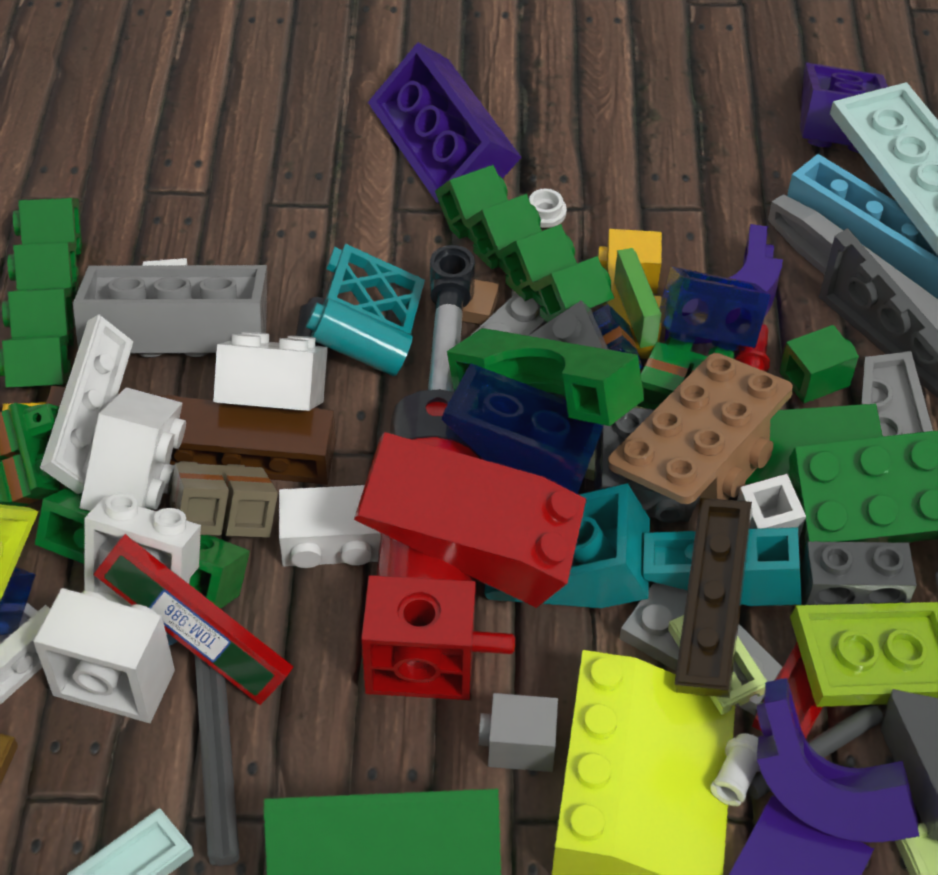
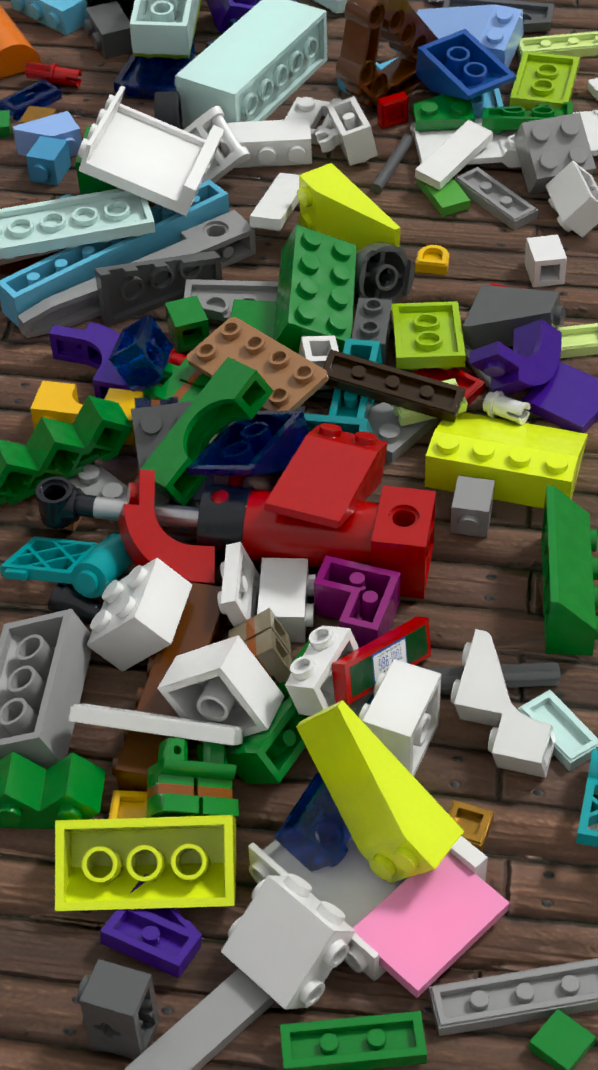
camera: 80 degrees left, 5 degrees down
bright green tile [614,248,661,348] -> none
none -> red arch [118,469,215,585]
none -> white plate [217,542,260,627]
none -> magenta brick [313,555,401,648]
none -> white arch [451,629,556,778]

